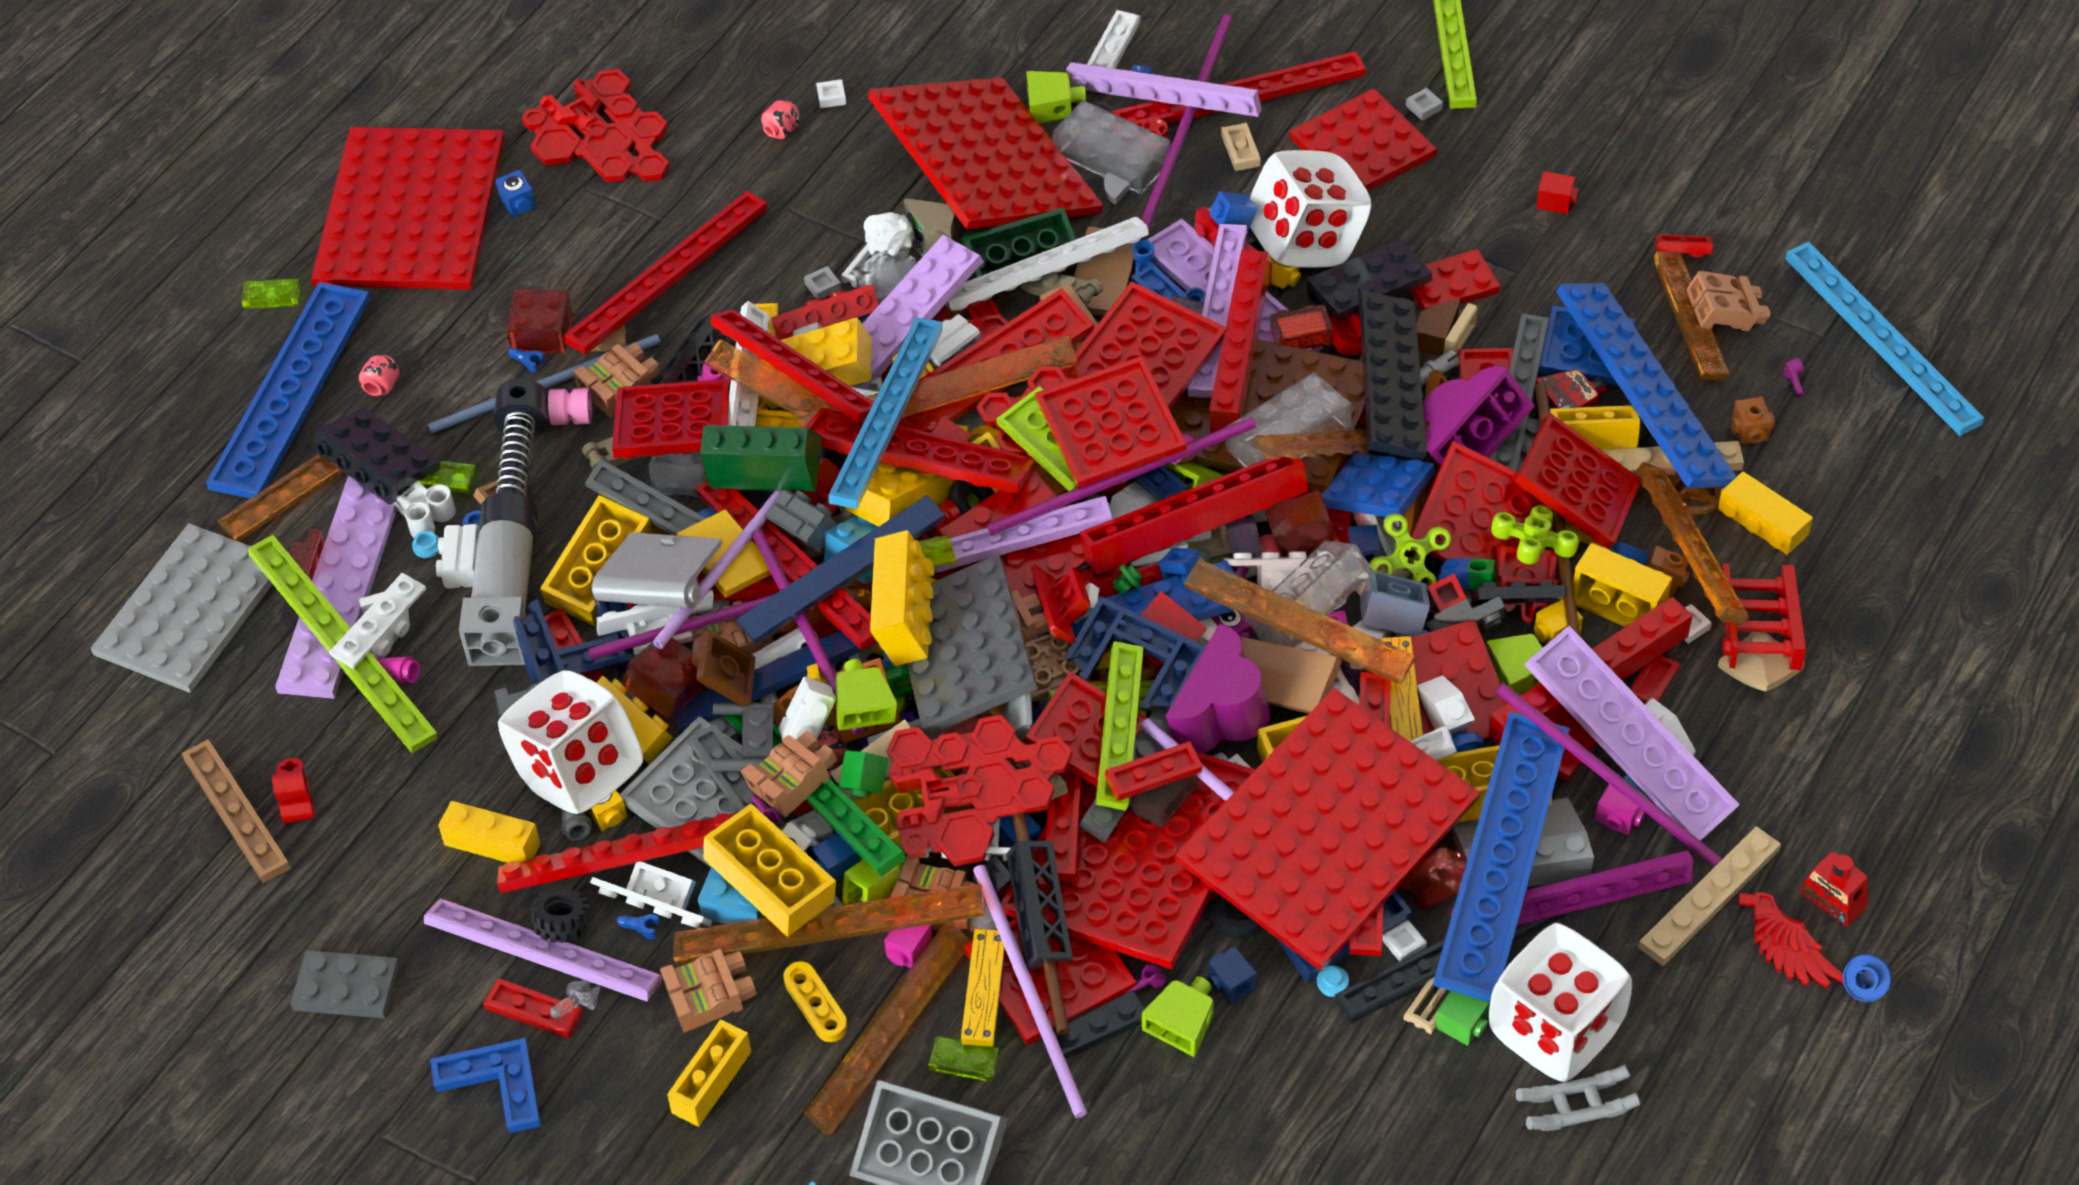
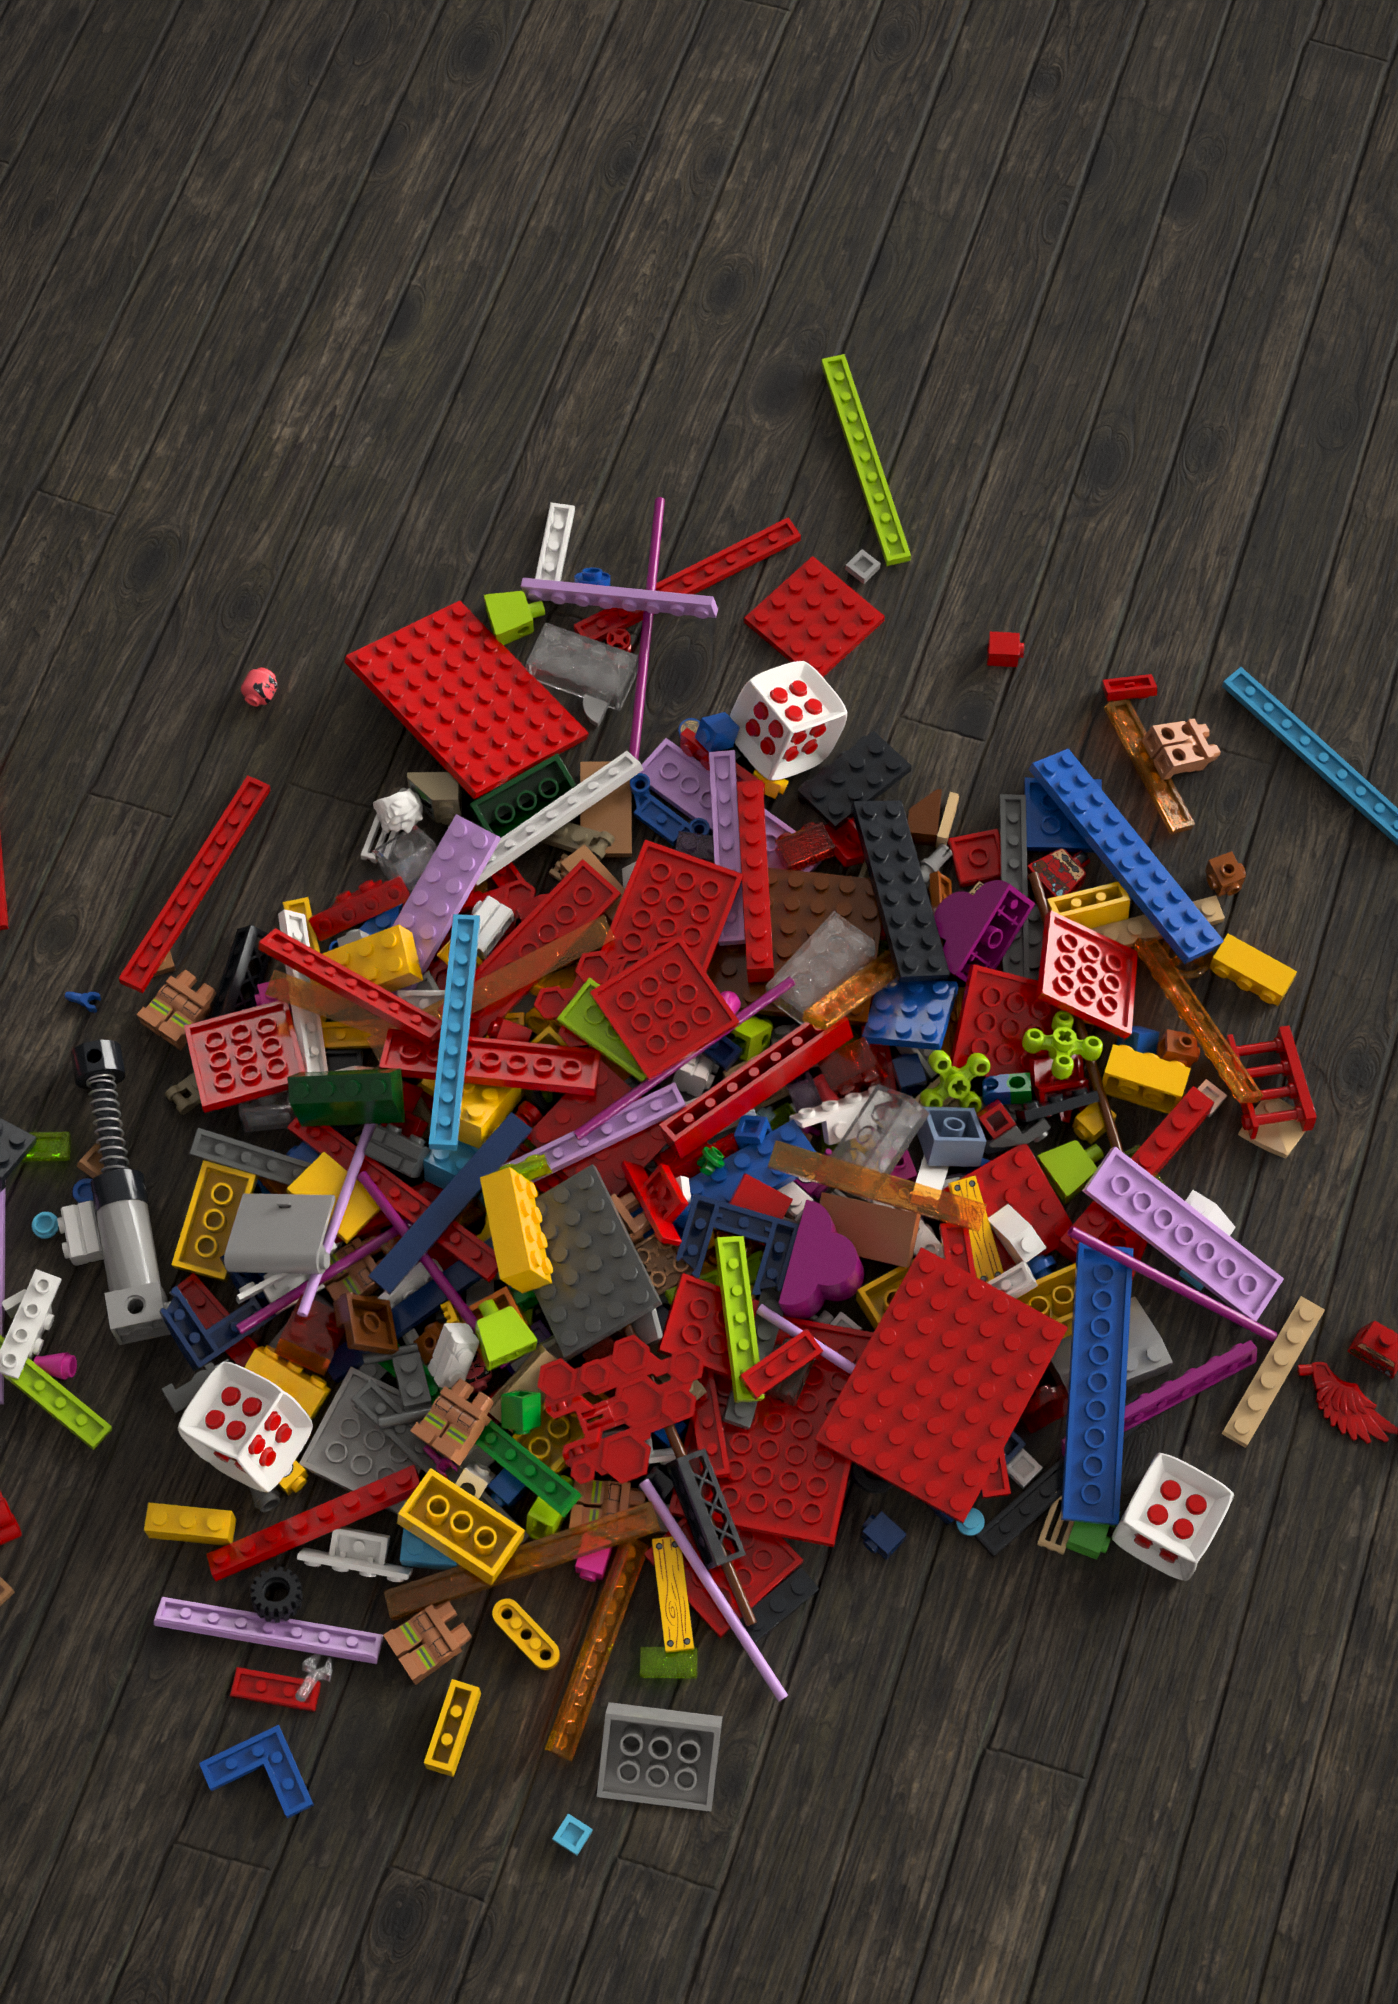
camera: 15 degrees left, 15 degrees up
dark grey plate [290,950,400,1019] -> none
white piece [394,481,456,538] -> none
sand blue piece [427,334,661,435] -> none
blue brick [495,170,536,217] -> none
clear red brick [506,289,573,353] -> none
red piece [522,69,670,183] -> none
bright pink wheel [548,388,592,425] -> none
blue piece [617,914,660,939] -> none
light grey plate [804,266,841,300] -> none
white plate [816,79,846,108] -> none
magenta hand [1124,965,1166,995] -> none
lime torso [1142,977,1214,1057] -> none
tan plate [1221,123,1261,171] -> none
red plate [1410,249,1501,311] -> none
light grey piece [1516,1065,1641,1131] -> none
dark pink brick [1595,784,1646,836] -> none
red tile [1630,655,1680,705] -> none
magenta hand [1783,358,1804,397] -> none

